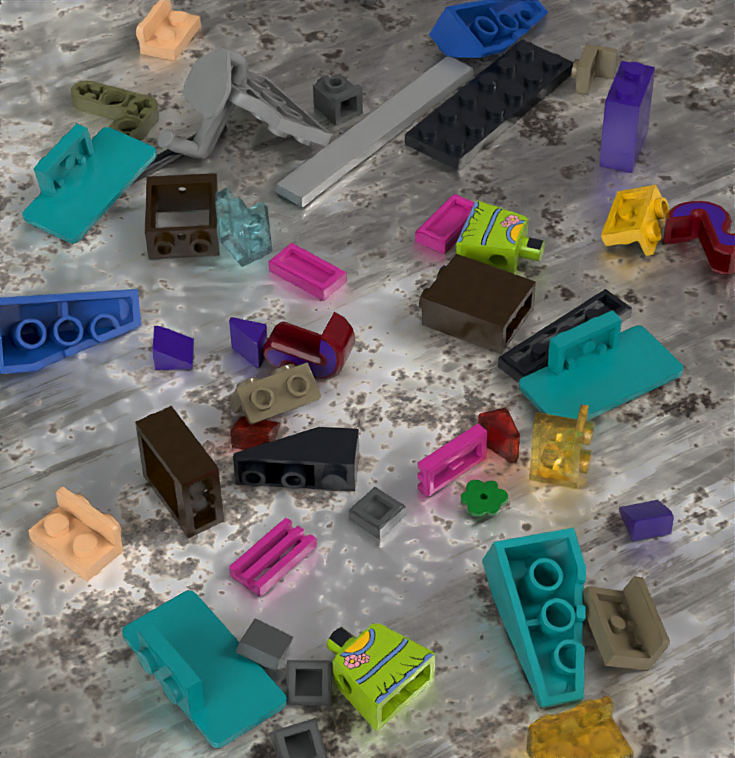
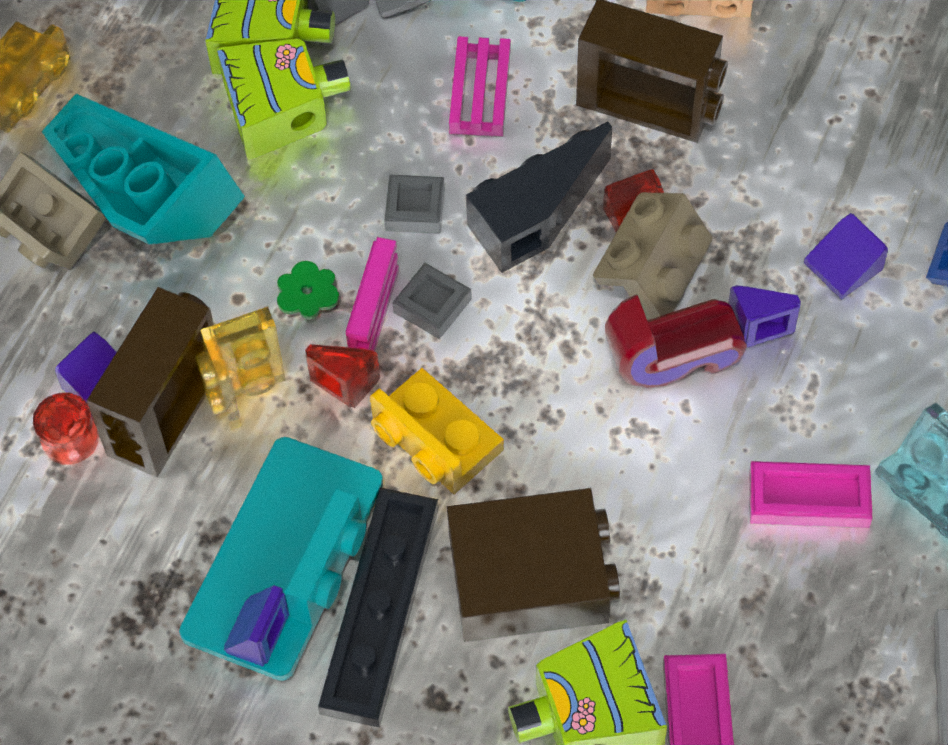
camera: 145 degrees right, 15 degrees up
none -> clear red wheel [32,392,99,465]
none -> dark brown window [86,287,224,478]
none -> lime torso [216,38,351,160]
none -> dark purple slope [224,585,289,667]
none -> yellow bracket [370,368,504,495]
none -> dark grey tile [392,263,472,339]

